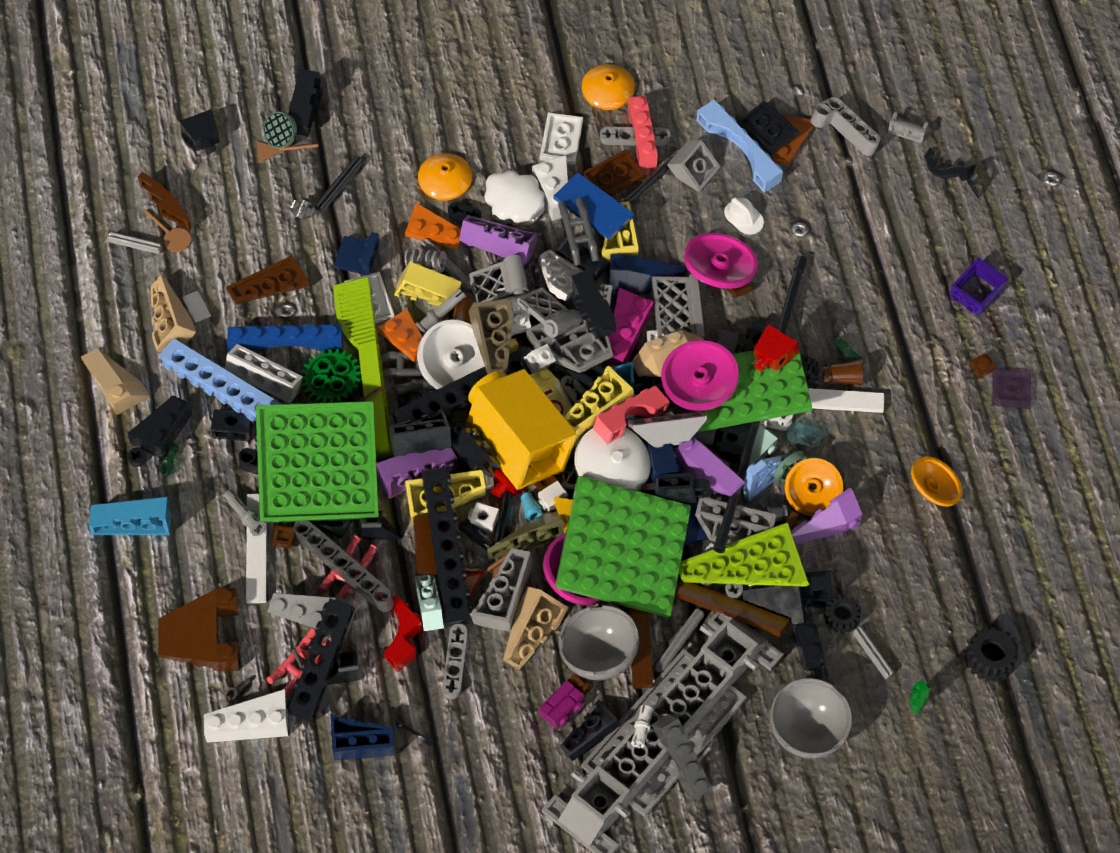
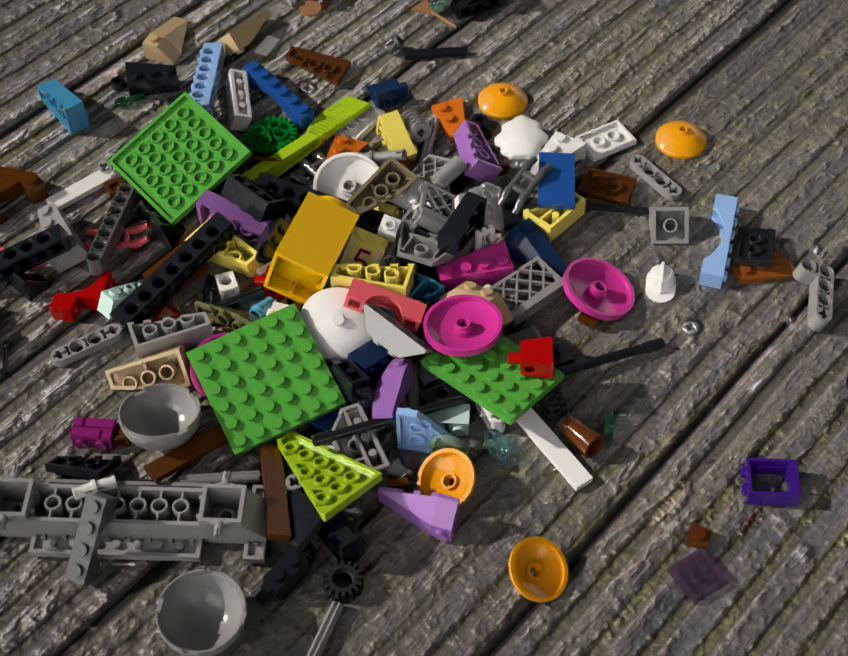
camera: 55 degrees right, 10 degrees down
coral arch [628,96,658,169] -> none

